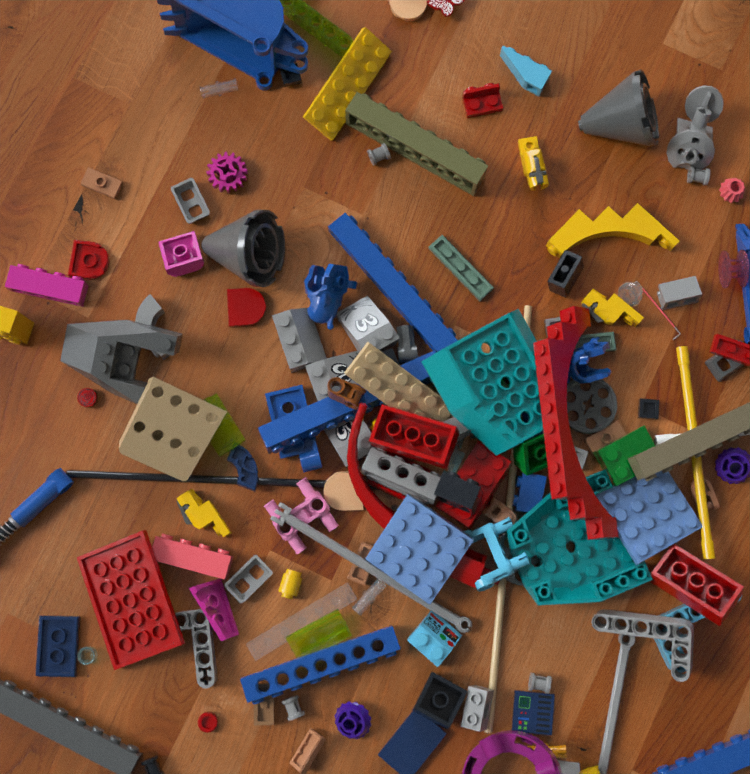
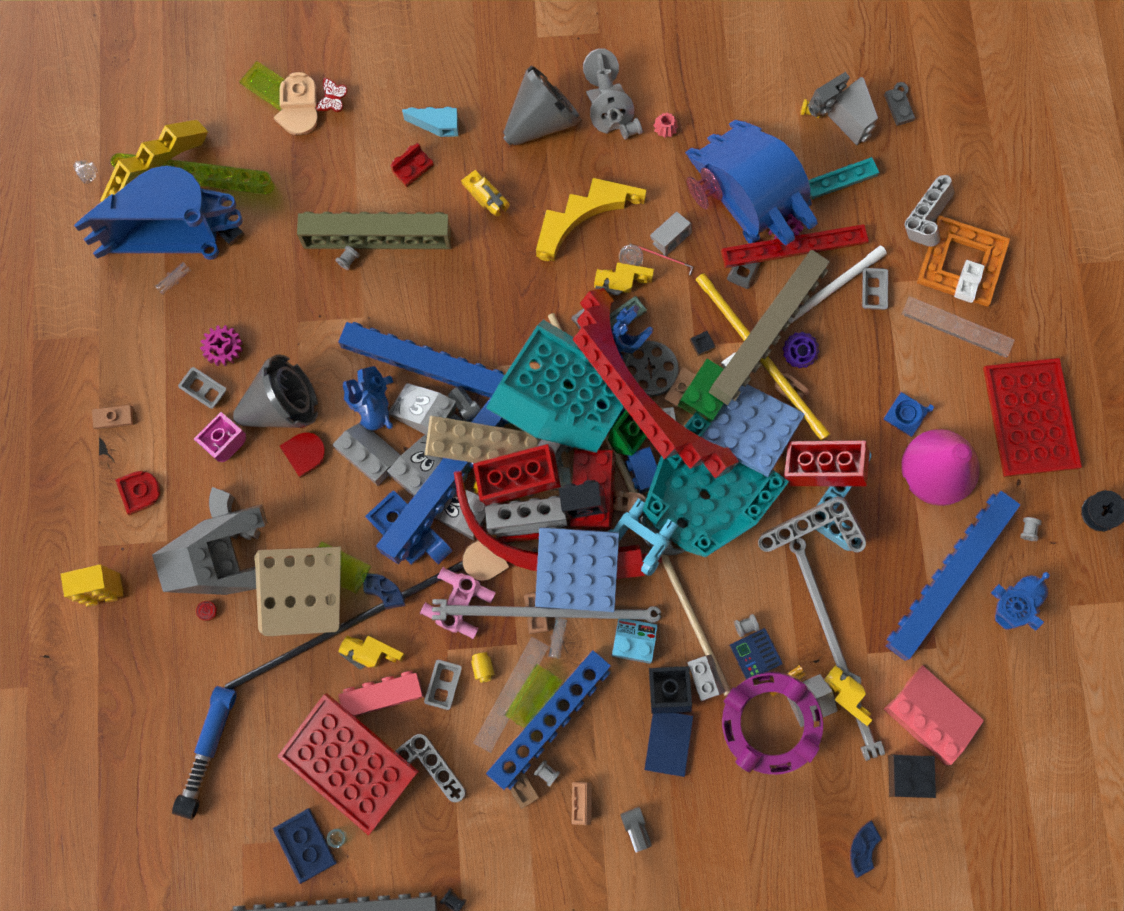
camera: 30 degrees left, 5 degrees down
dark pink brick [5,264,89,307] -> none
dark pink wing [189,578,239,641] -> none
red tile [198,711,218,733] -> none
yellow plate [303,27,392,140] -> none
dark orange piece [327,377,366,409] -> none
dark purple piece [334,701,372,739] -> none
sand green tile [428,235,494,302] -> none
black brick [547,250,584,298] -> none

